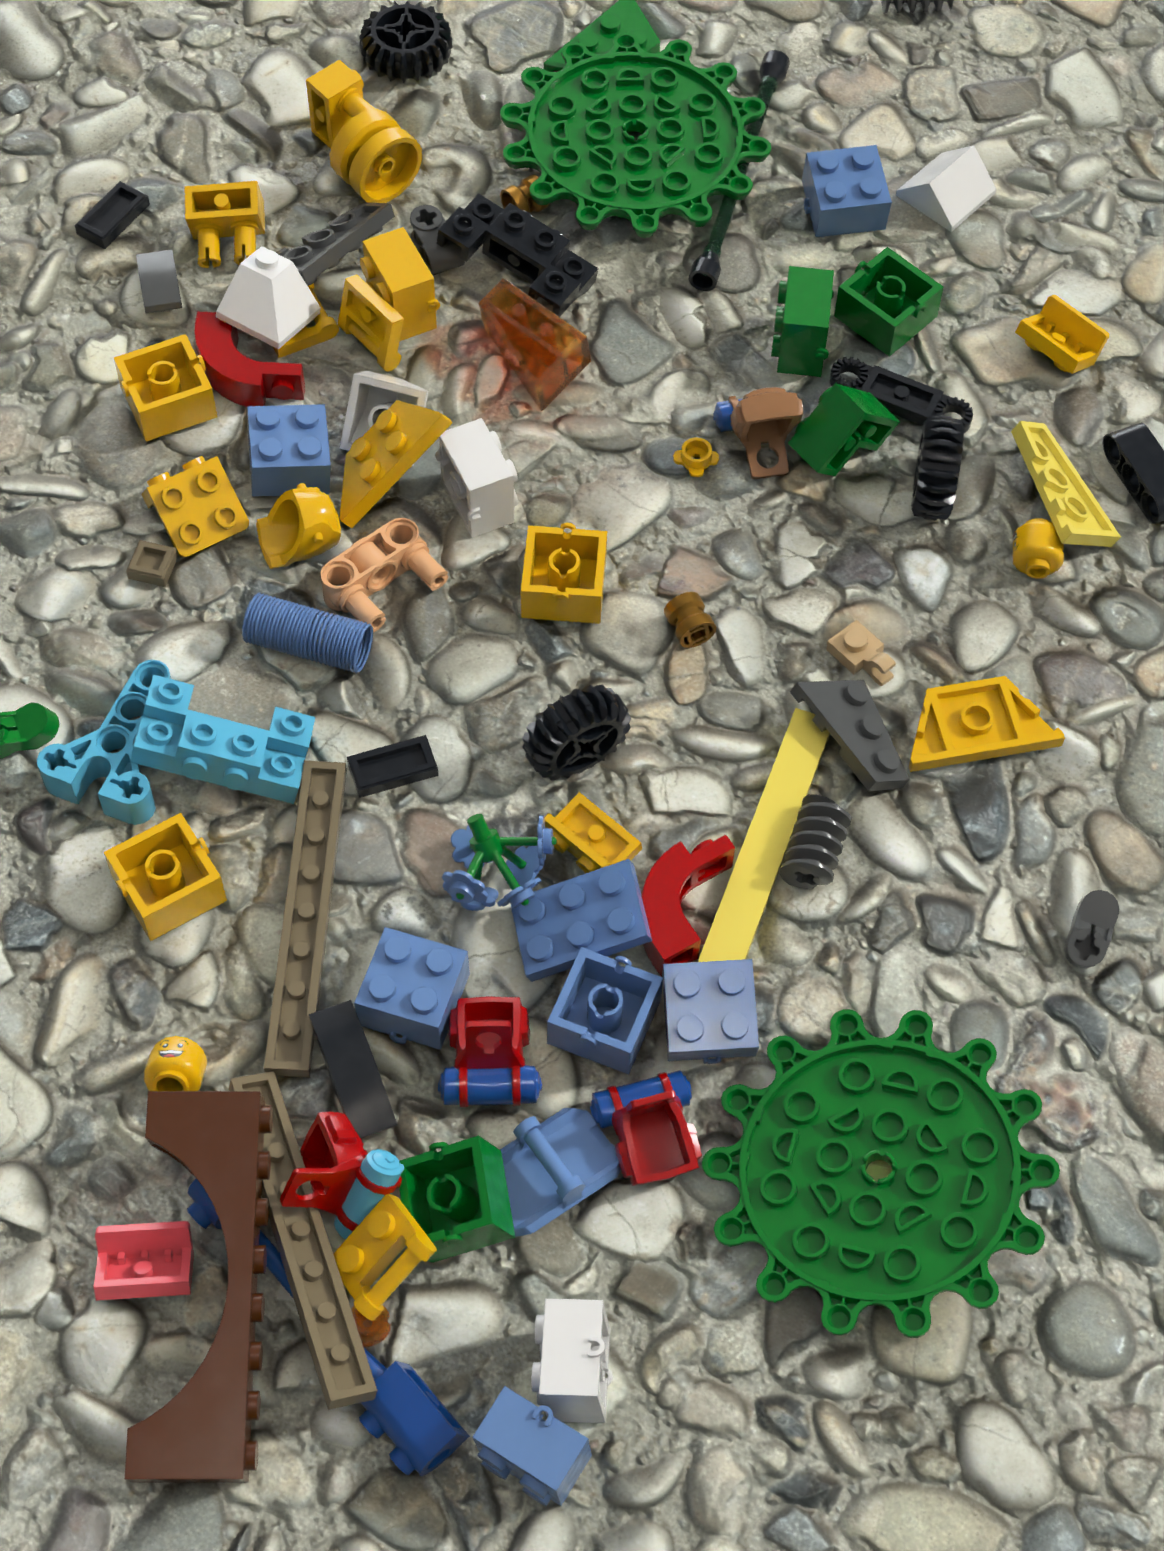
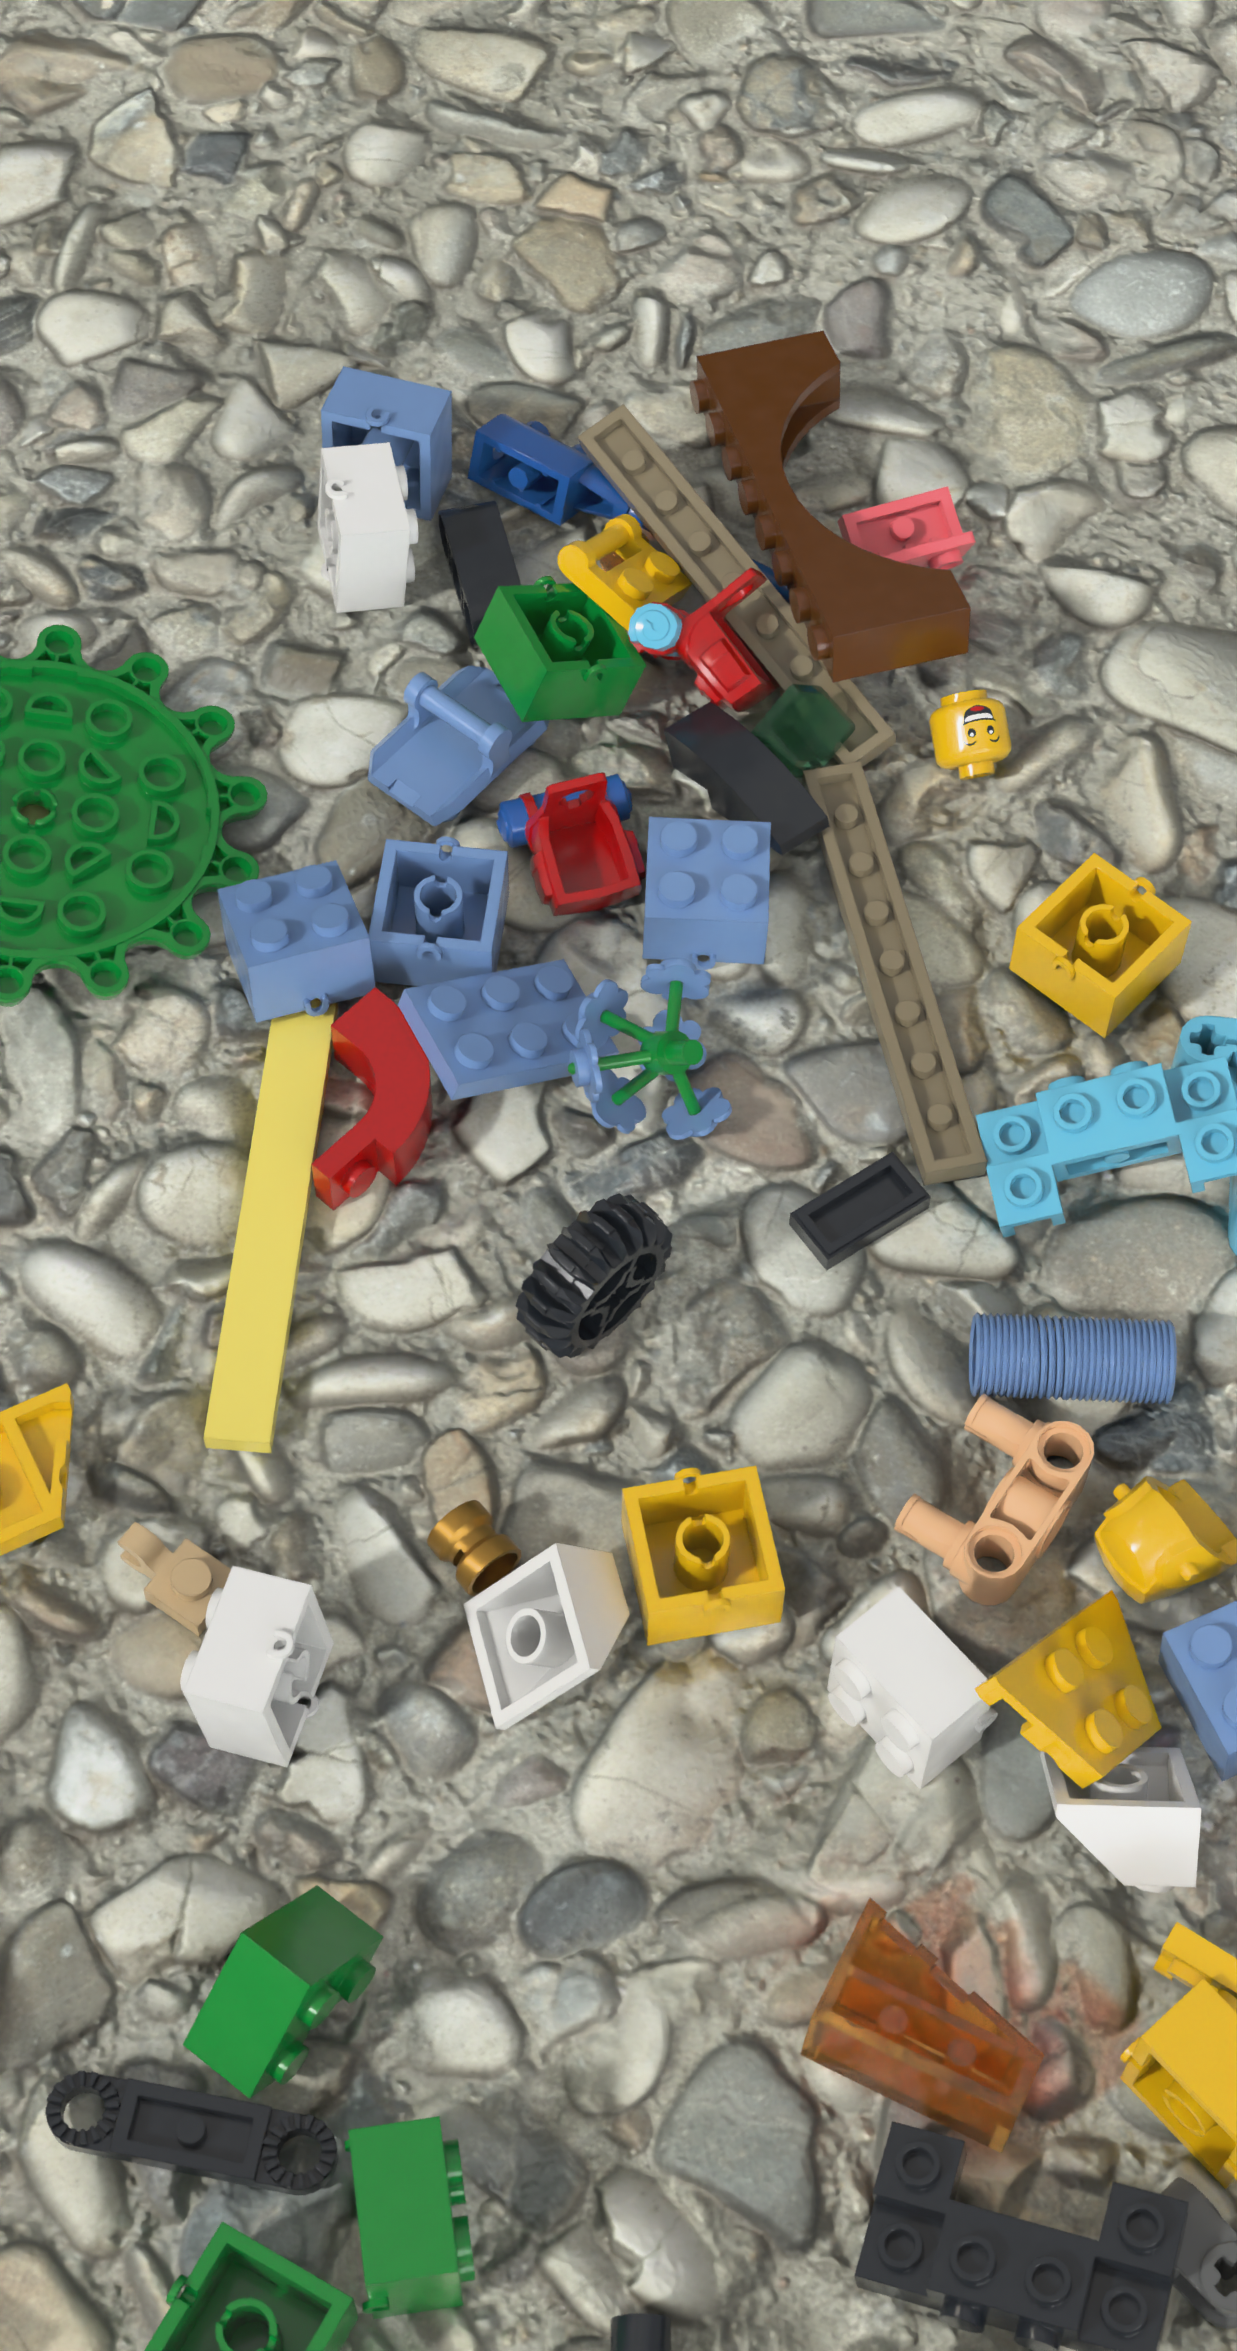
camera: 165 degrees right, 0 degrees up
yellow bracket [544,792,643,874] -> none
red piece [590,1070,702,1186] -> none
yellow plate [673,437,719,477] -> none
medium nougat piece [713,387,803,479] -> none
dark grey piece [779,794,852,889] -> none
dark grey wing [790,680,910,791] -> none
black gear [911,415,964,521] -> none
none -> white brick [181,1566,334,1767]
none -> black beam [438,500,521,648]
none -> white slope [463,1543,630,1730]
none -> clear green panel [751,684,855,778]

